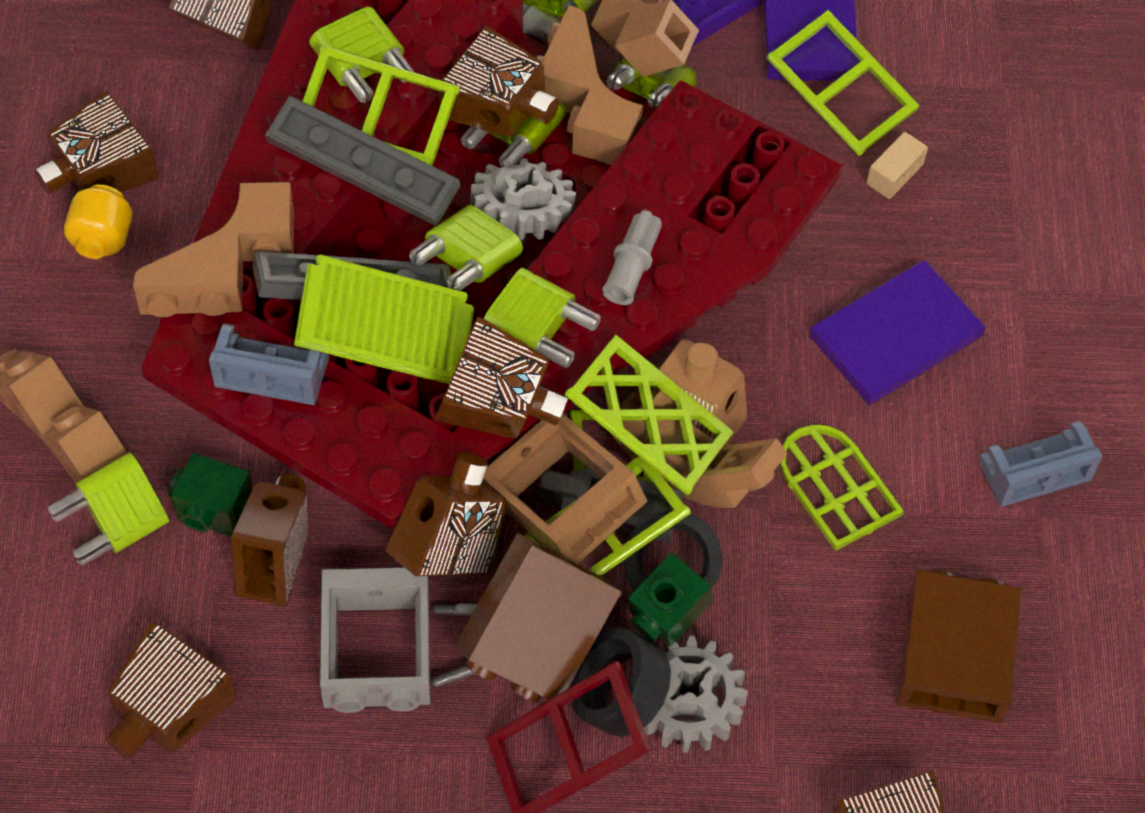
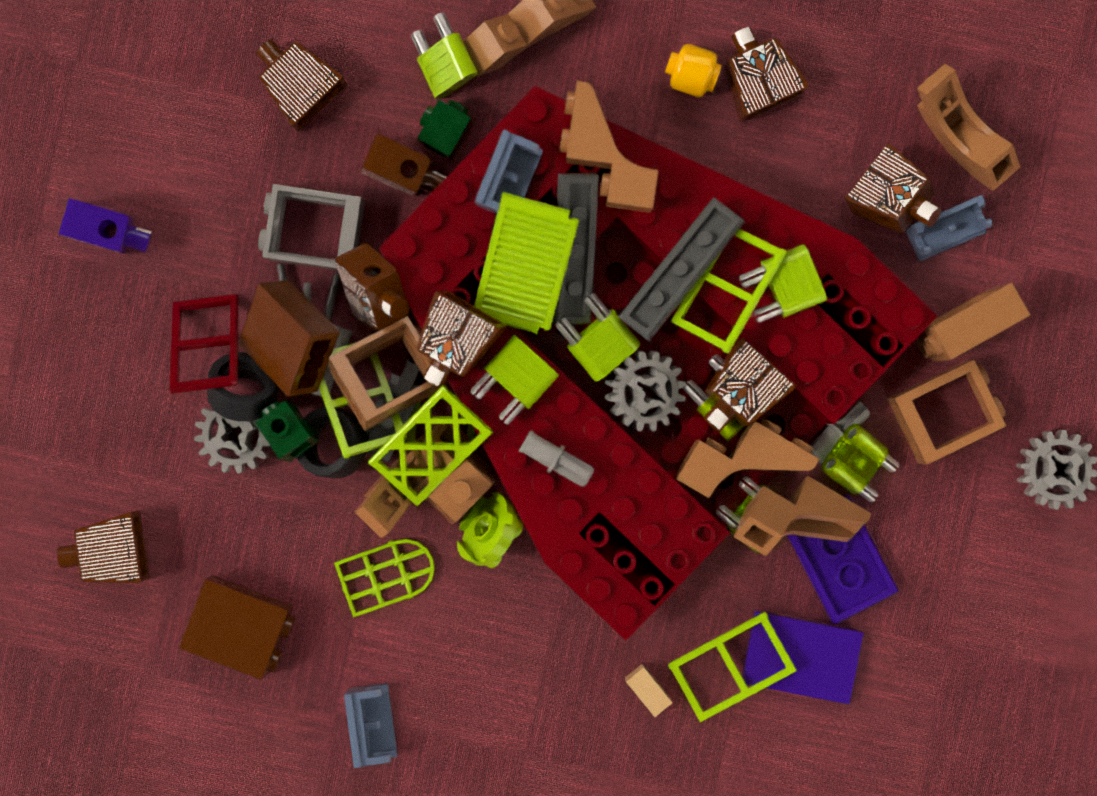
camera: 100 degrees right, 30 degrees up
dark purple tile [809,260,985,405] -> none
none -> lime plate [457,492,523,568]

